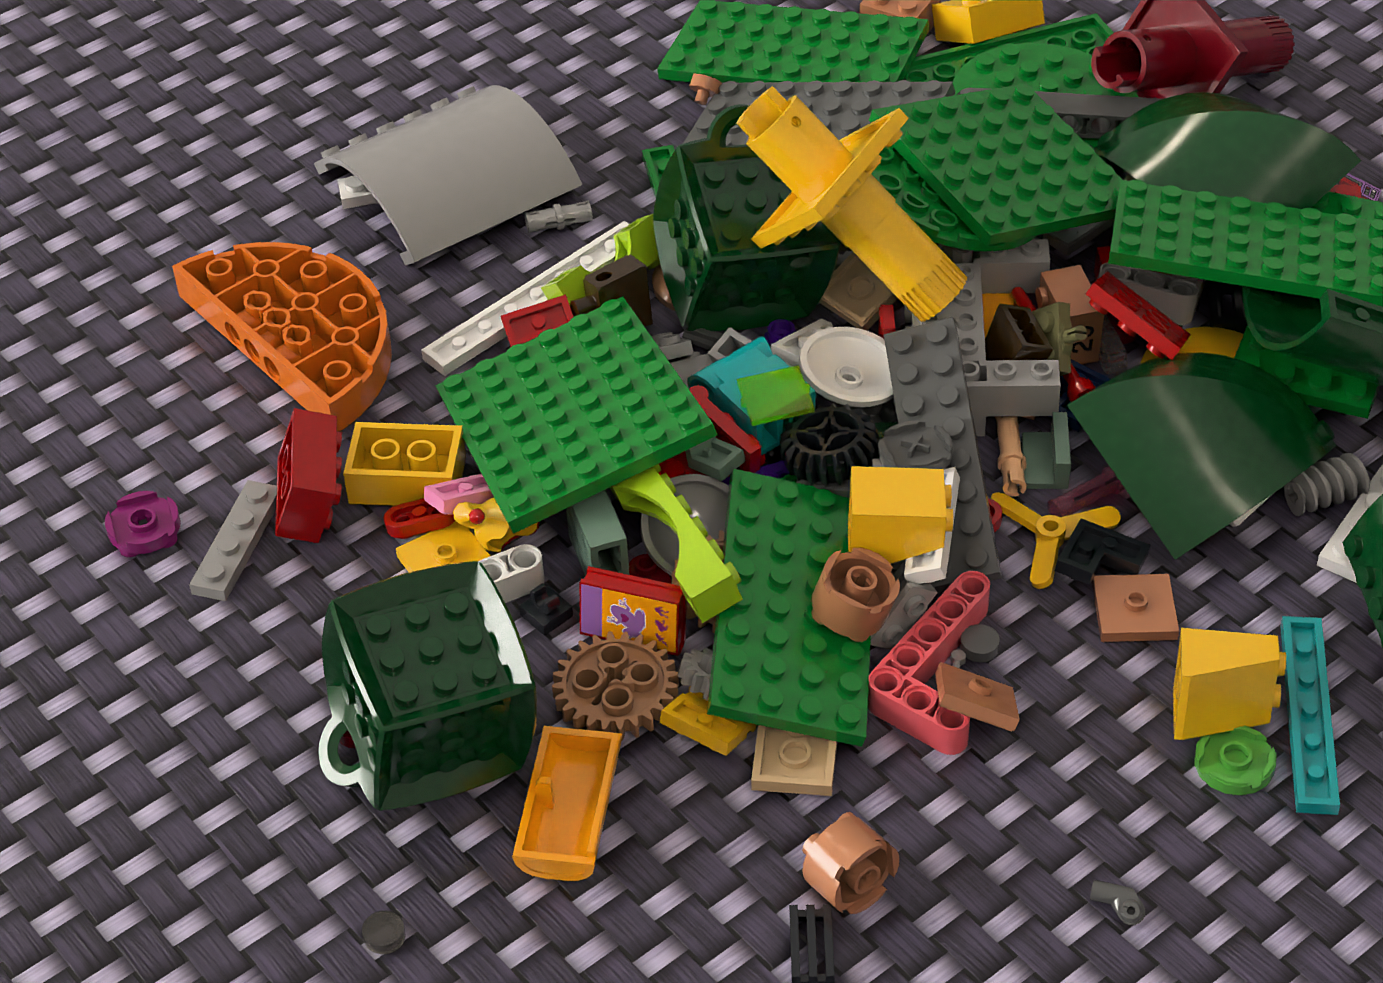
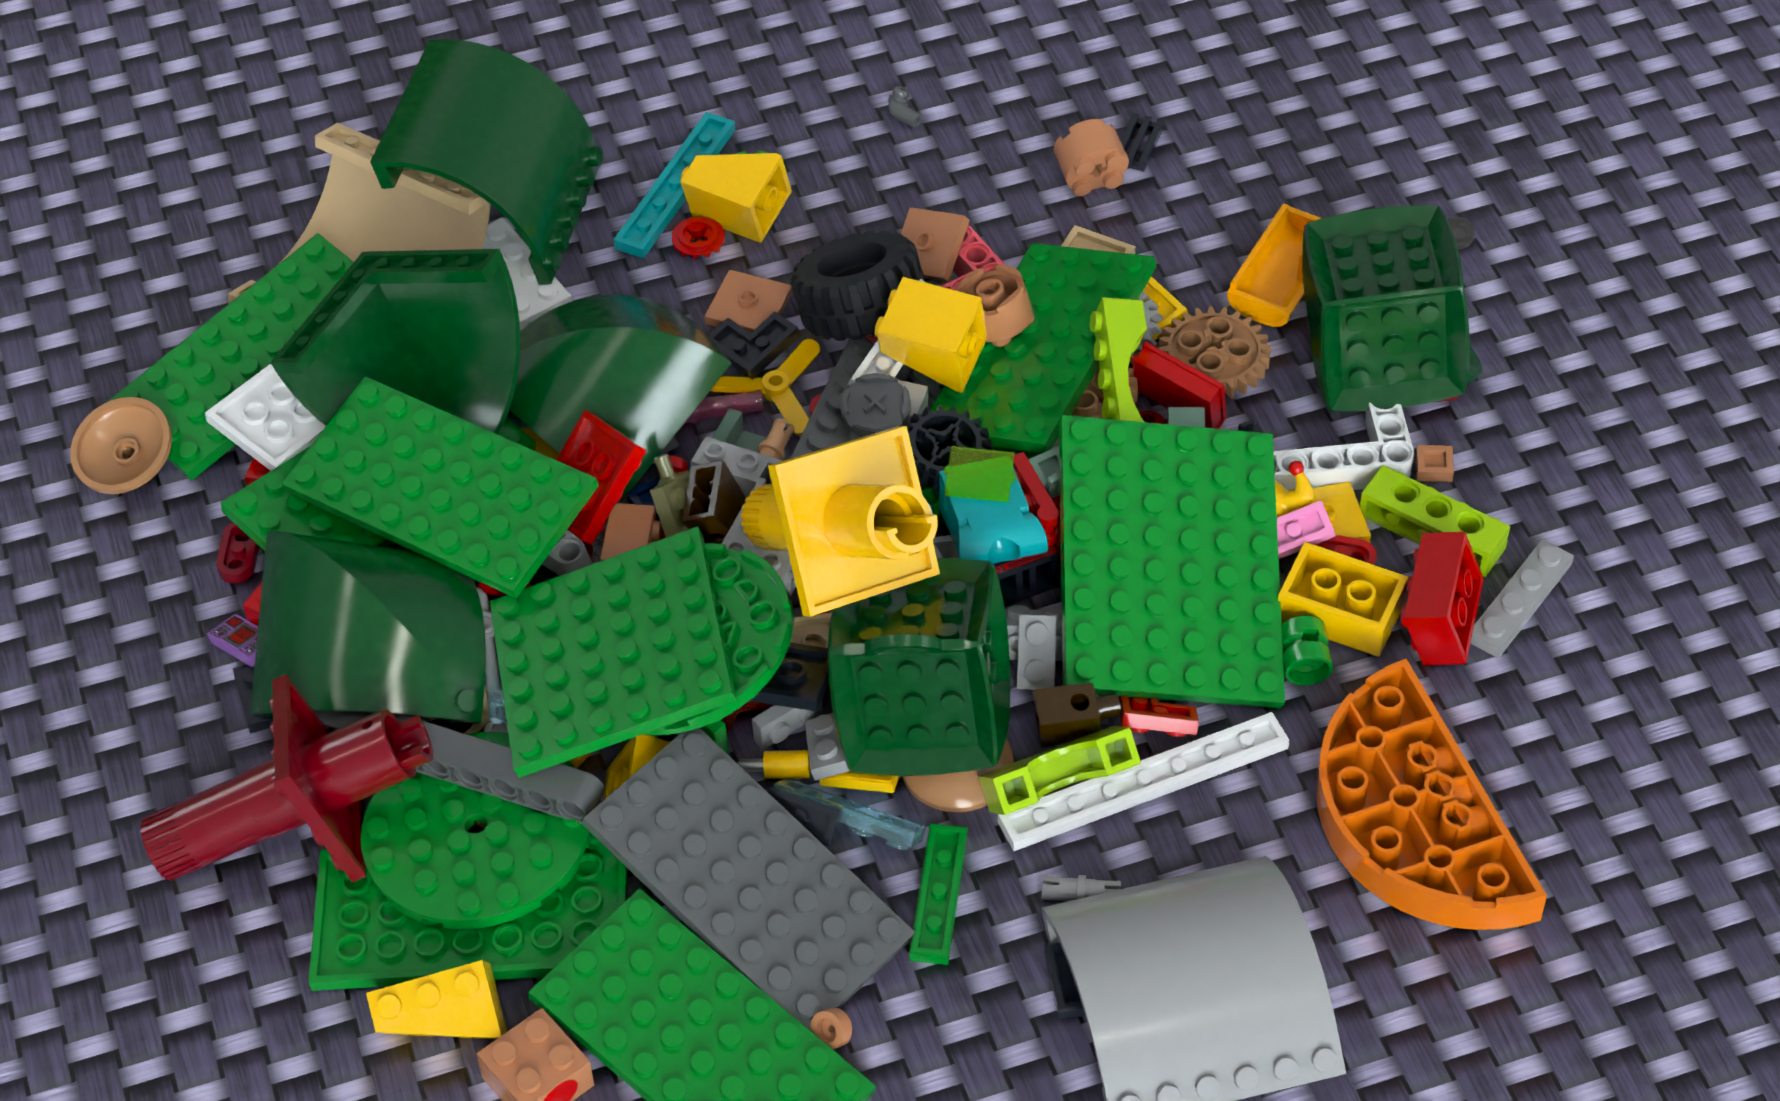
camera: 160 degrees left, 5 degrees up
magenta plate [105,491,181,557] -> none
none -> black tyre [790,231,925,341]
none -> green wheel [1282,616,1333,686]
none -> lime brick [1360,465,1510,577]

